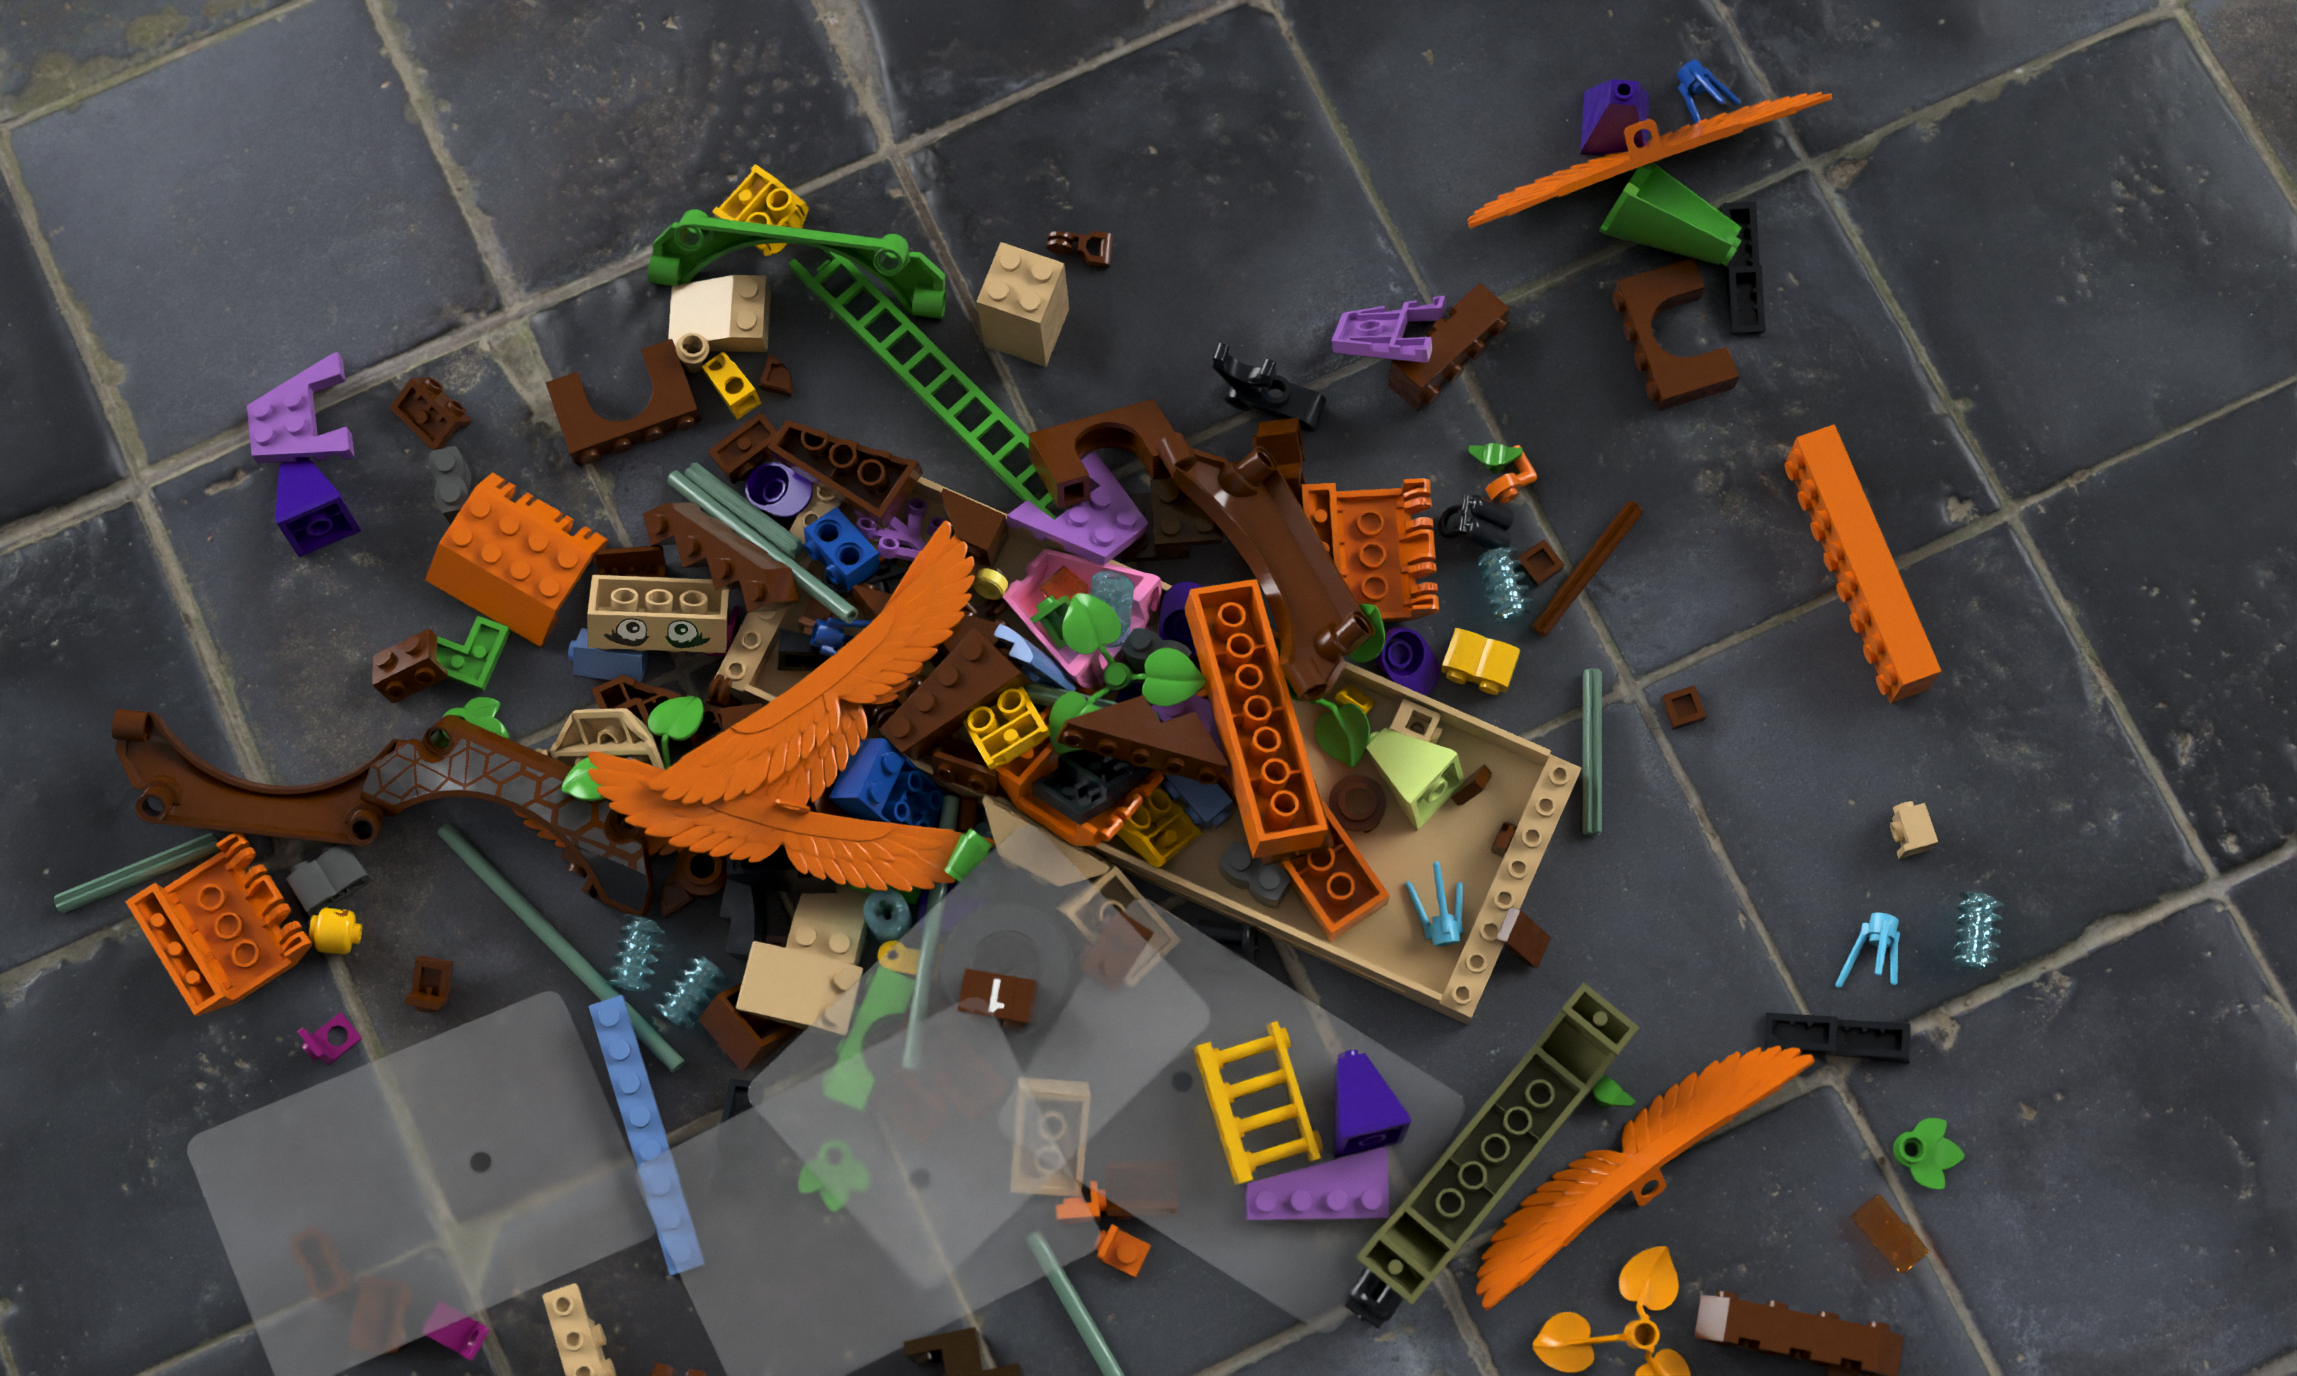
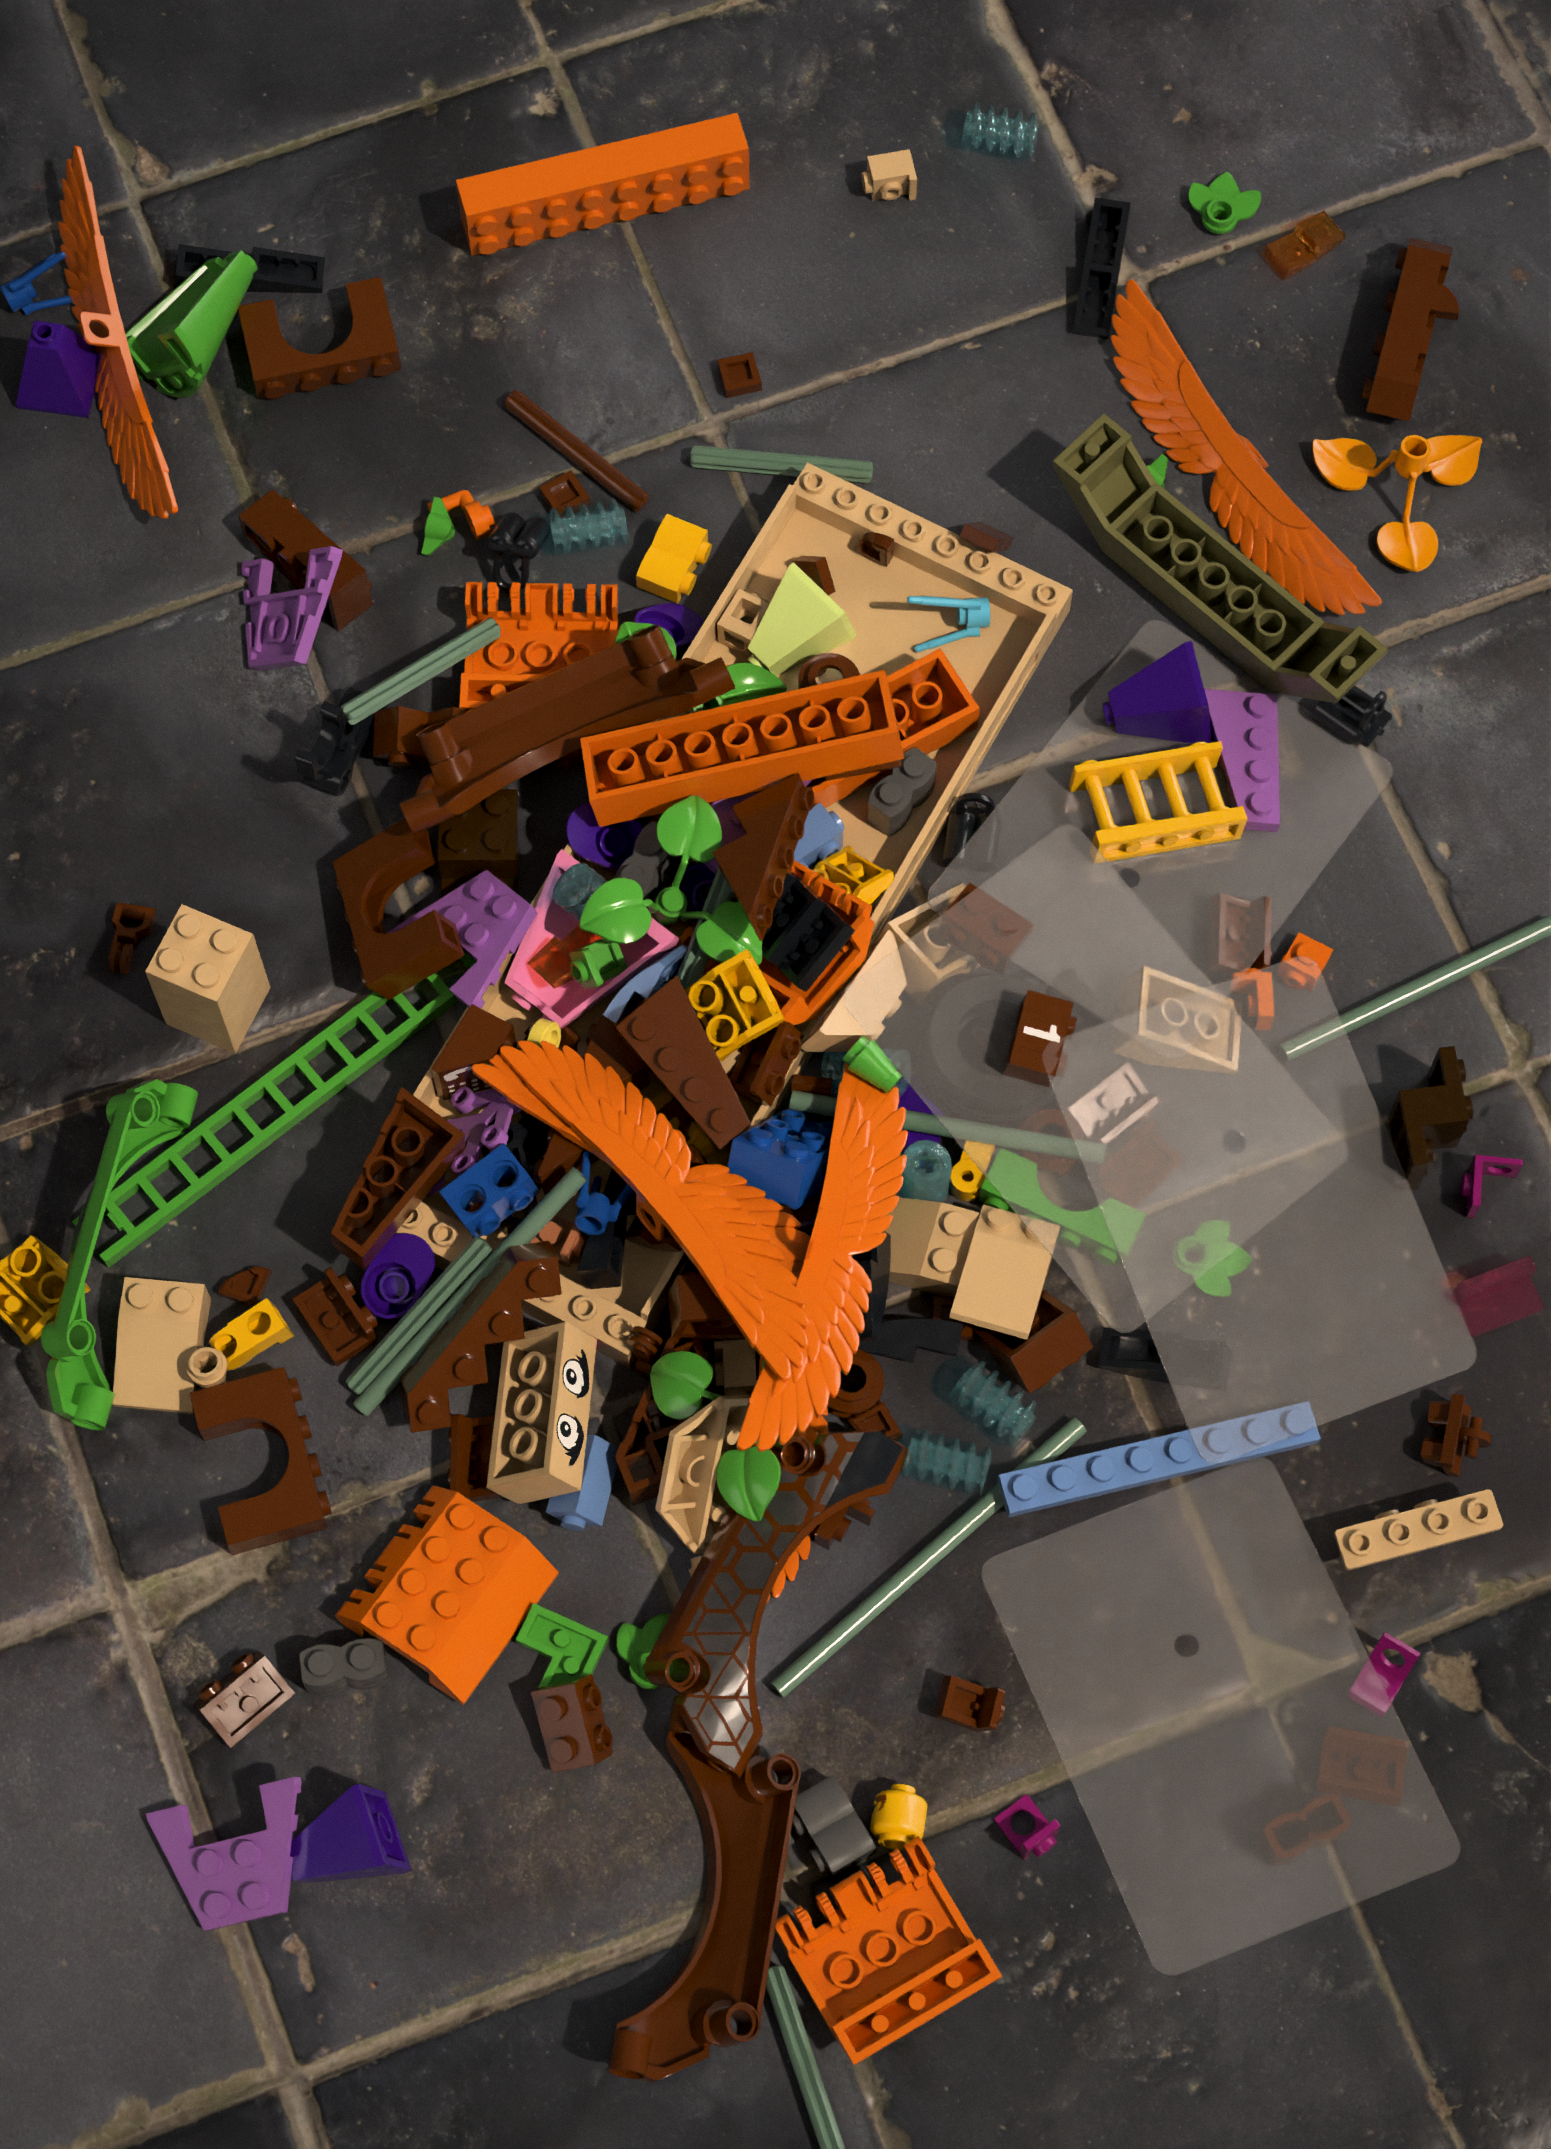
camera: 90 degrees left, 5 degrees down
medium azure plant [1835,913,1900,988] -> none
none -> sand green axle [341,618,501,725]

